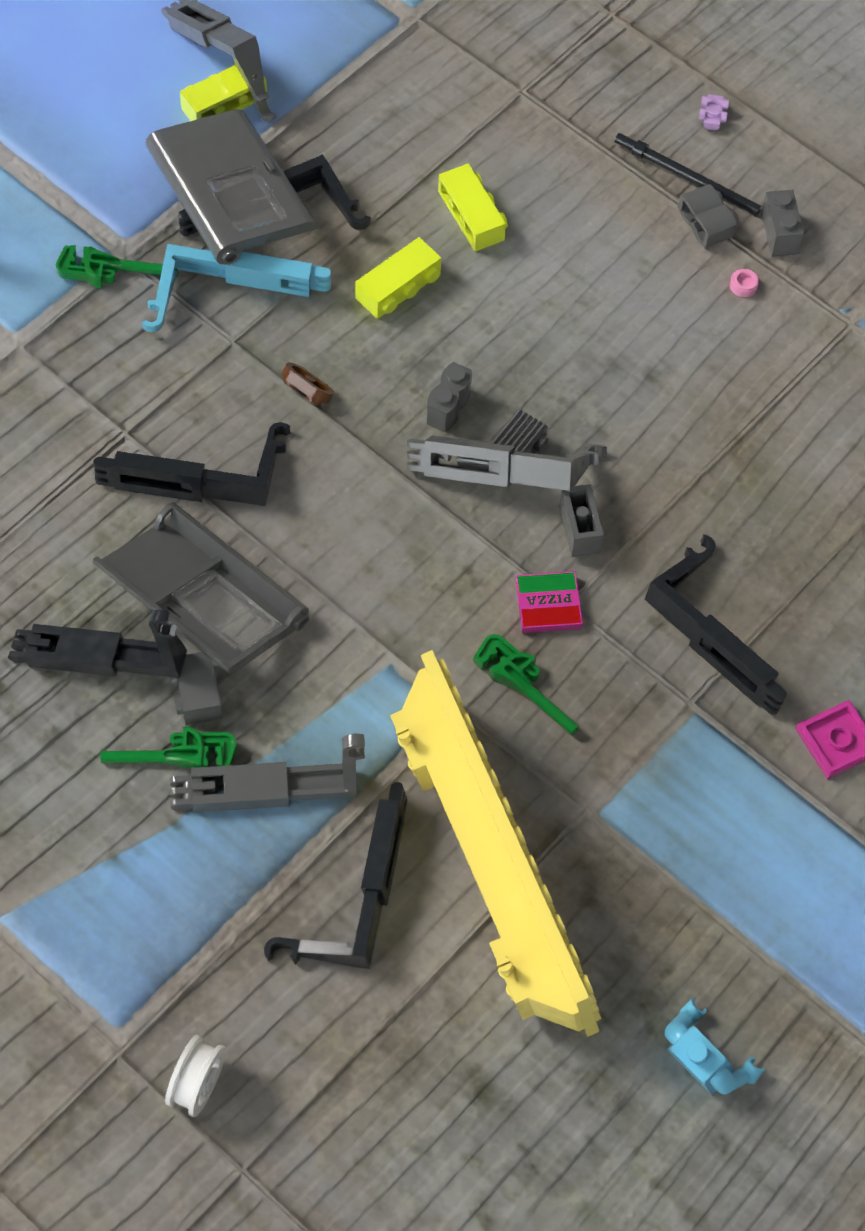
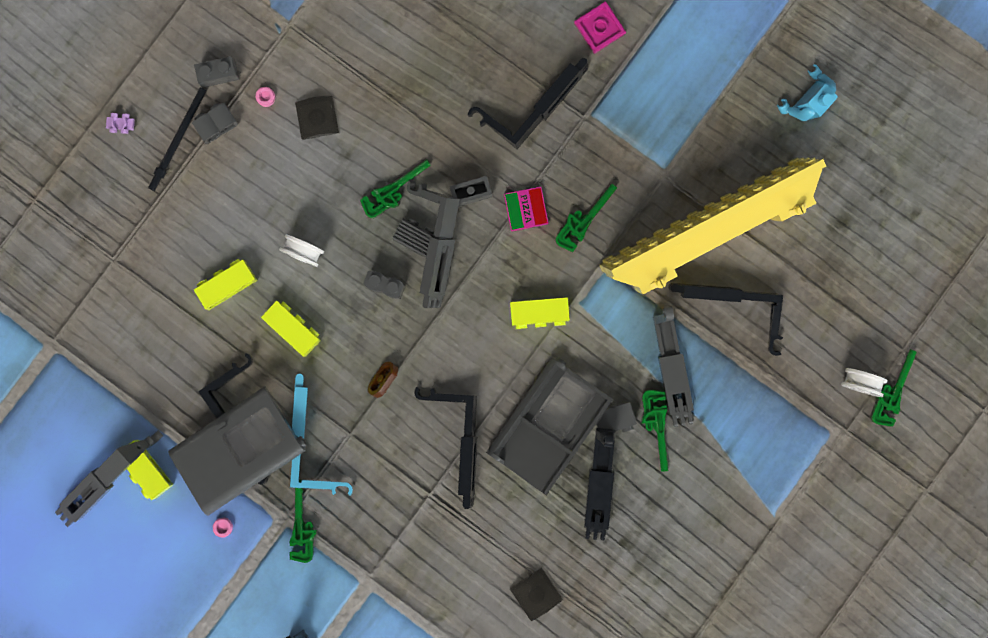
camera: 90 degrees left, 25 degrees up
none -> bright pink tile [213,518,233,538]
none -> white wheel [279,234,325,267]
none -> clear smoke slope [295,96,339,140]
none -> green piece [360,159,431,219]
none -> neon yellow brick [510,297,570,329]
none -> green piece [871,349,917,427]

